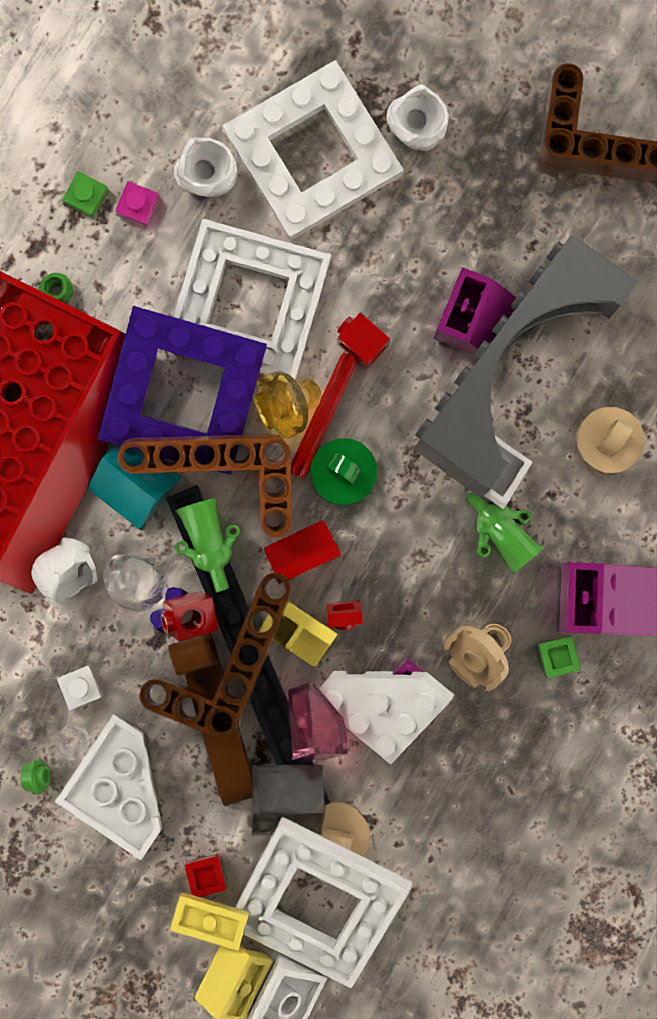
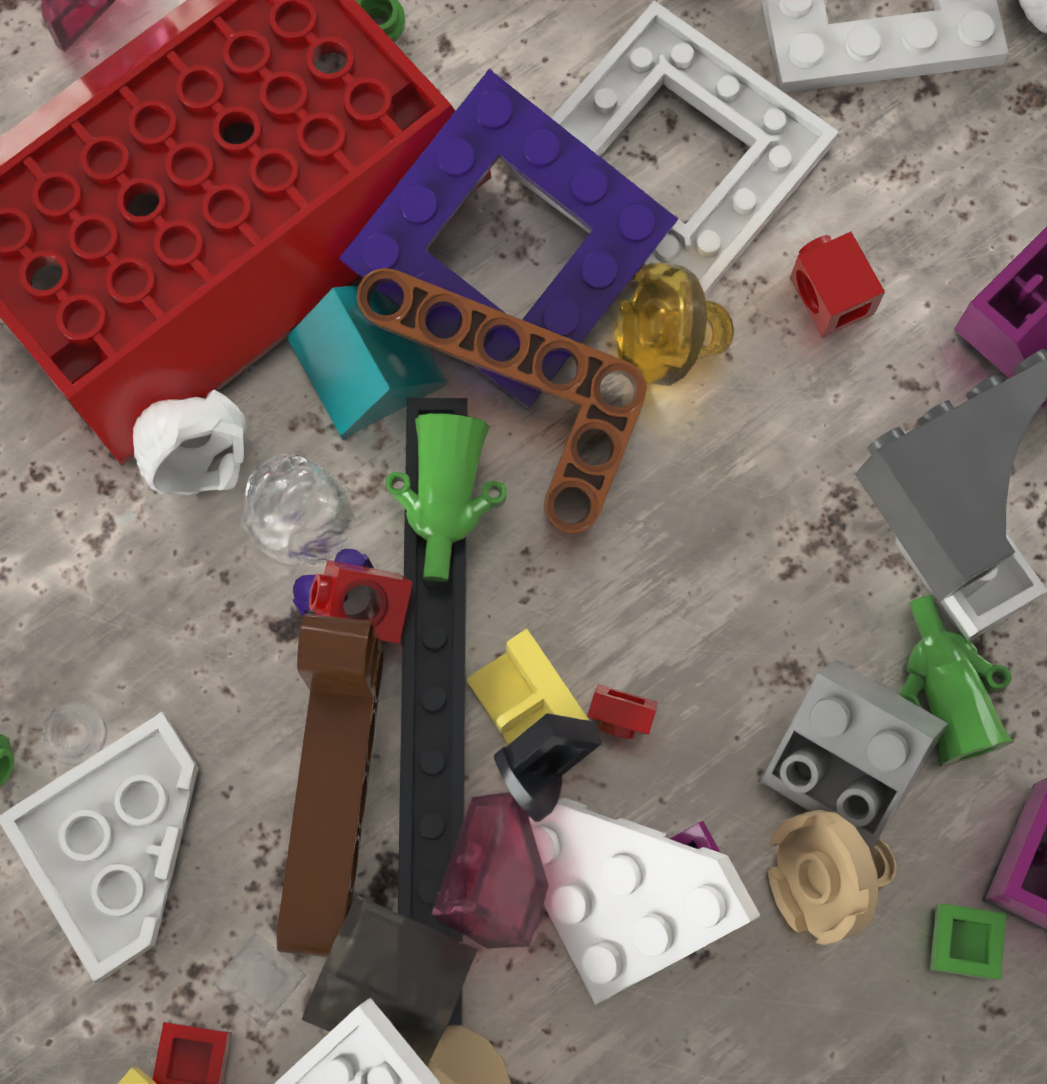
camera: 25 degrees right, 10 degrees down
white plate [57,665,103,710] -> none
reddish brown beam [139,573,293,739] -> none
red panel [264,520,341,585] -> none
red axle [291,353,358,478] -> none
green tile [311,438,377,506] -> none
none -> black tile [494,713,602,822]
none -> light grey slope [760,660,948,849]

